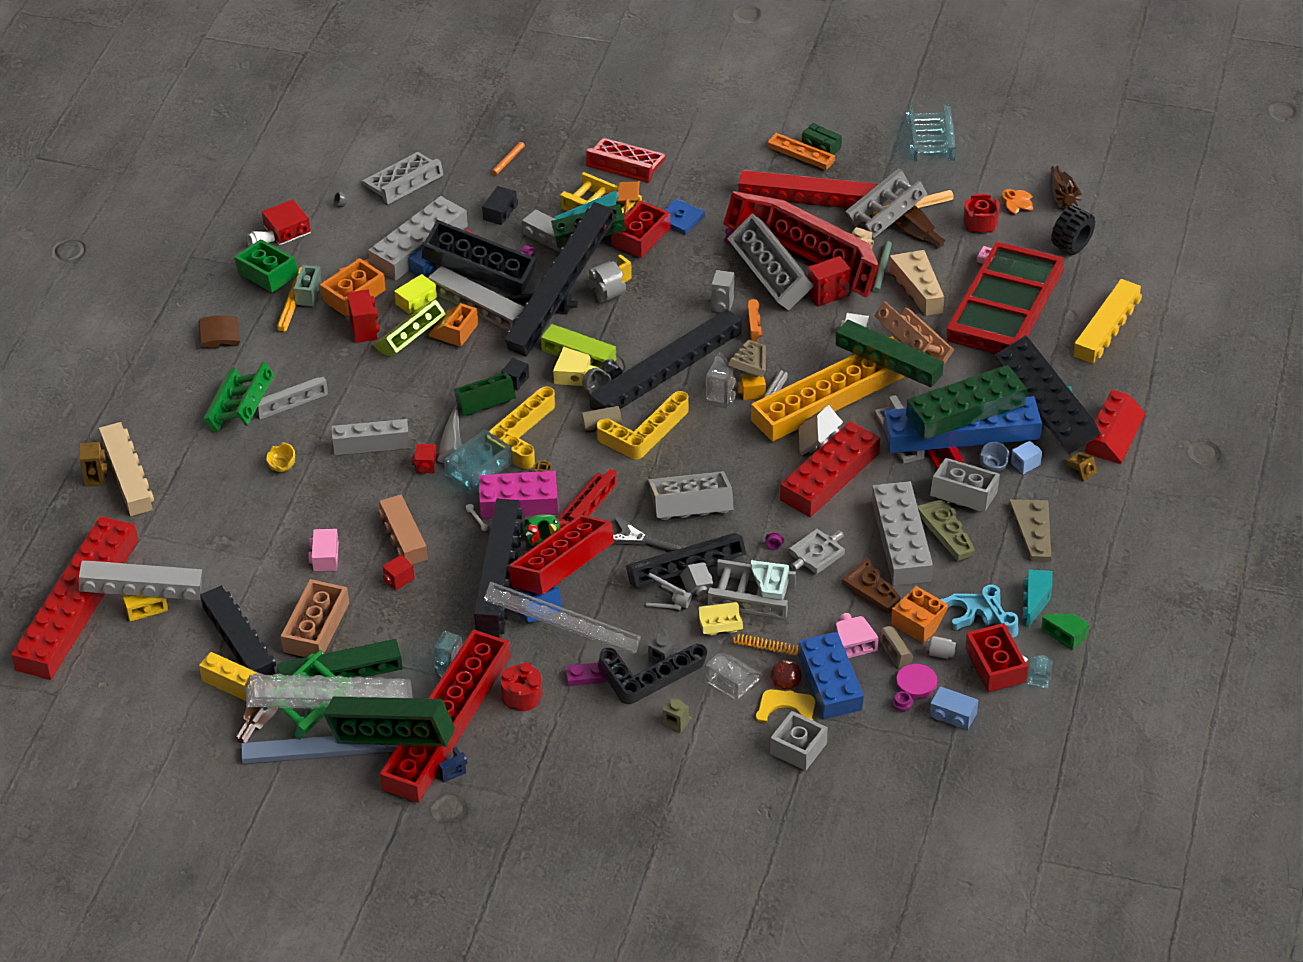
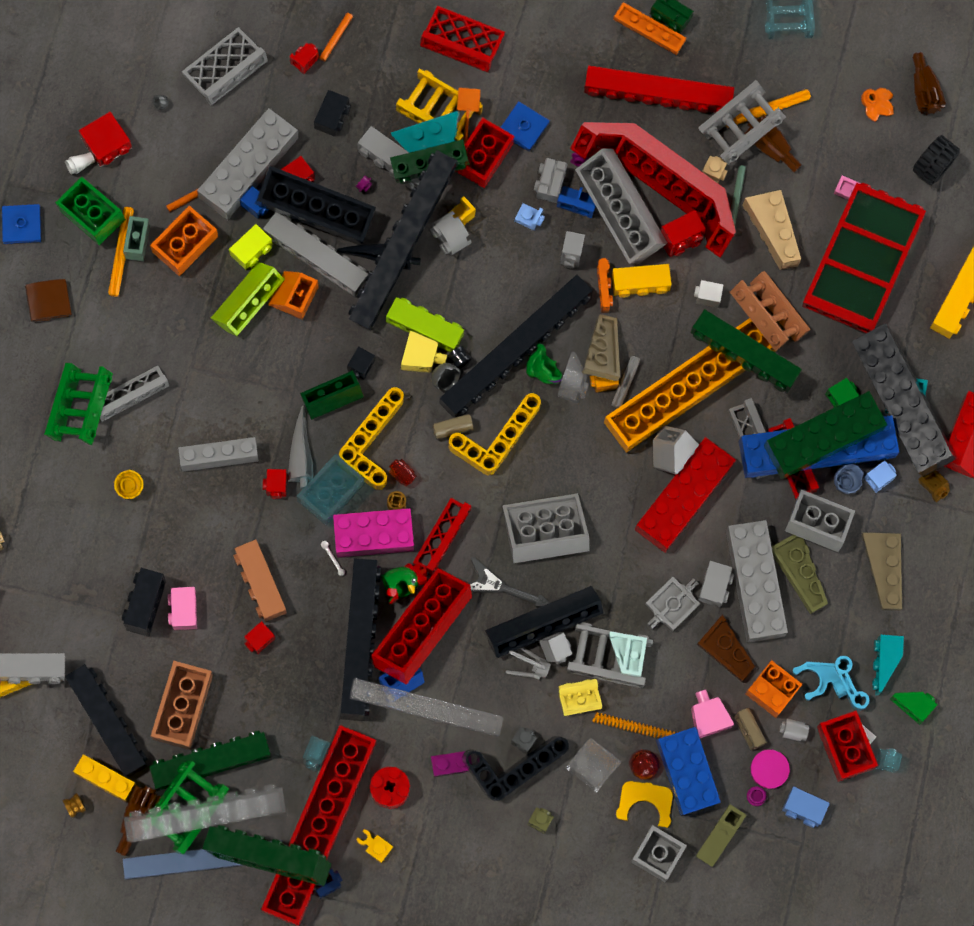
camera: 10 degrees left, 30 degrees up
red brick [347,289,380,343] -> none
magenta plate [765,532,784,550] -> none
red brick [963,193,1000,233] -> none
none -> blue plate [2,204,41,244]
none -> pearl gold wheel [63,793,86,818]
none -> black brick [121,568,166,637]
none -> red brick [290,43,319,74]
none -> yellow plate [356,829,393,863]
none -> clear red brick [389,459,417,487]
none -> light blue bracket [514,203,545,231]
none -> green hair [526,343,562,384]
none -> light grey brick [534,158,567,203]
none -> blue panel [556,186,596,218]
none -> yellow brick [611,264,672,298]
none -> olive slope [696,804,746,867]
none -> light grey brick [698,561,734,607]

